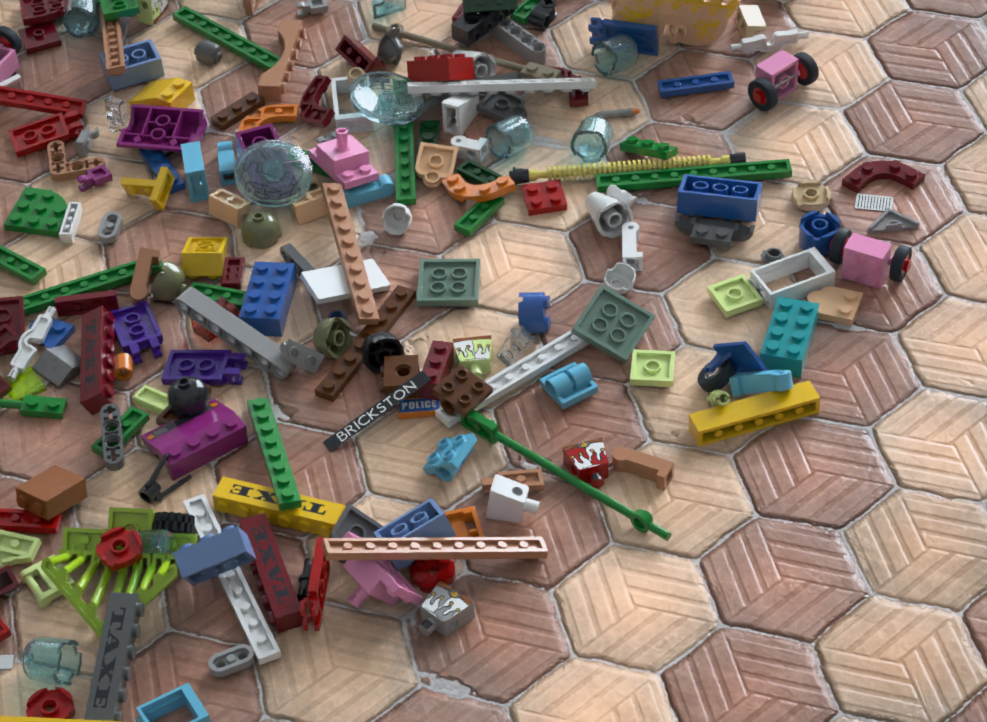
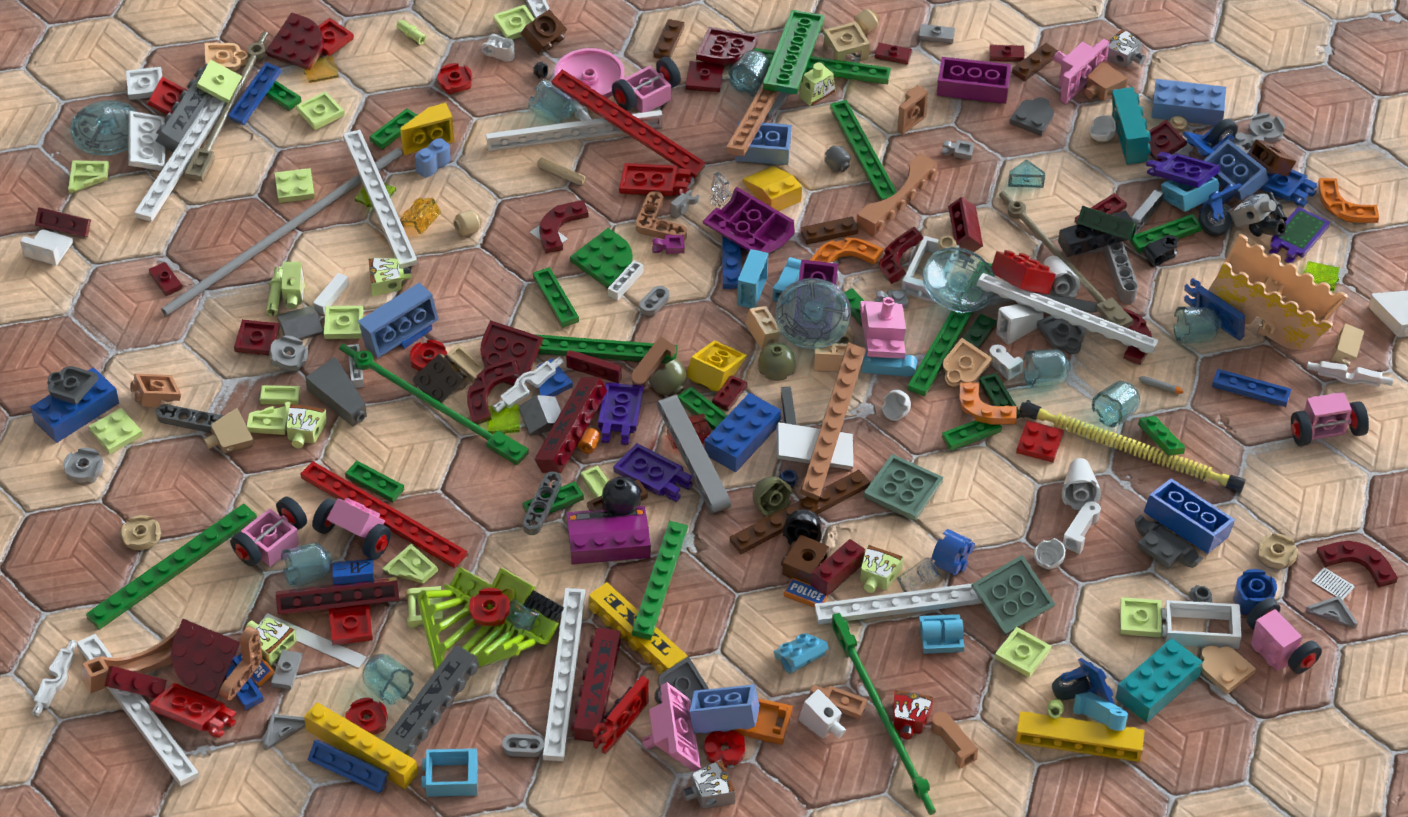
camera: 25 degrees right, 5 degrees up
dark orange brick [16,465,88,521] -> none
yellow bracket [120,167,175,210] -> none
black plant [138,454,192,503] -> none
medium blue brick [173,525,256,586] -> none
light grey hinge [279,339,325,374] -> none
nougat plate [321,537,548,561] -> none
black sticker [323,370,431,452] -> none
dark grey piece [376,28,404,66] -> none
reddish brown plate [432,364,493,418] -> none
green plate [596,159,792,193] -> none
white hair [606,185,638,207] -> none

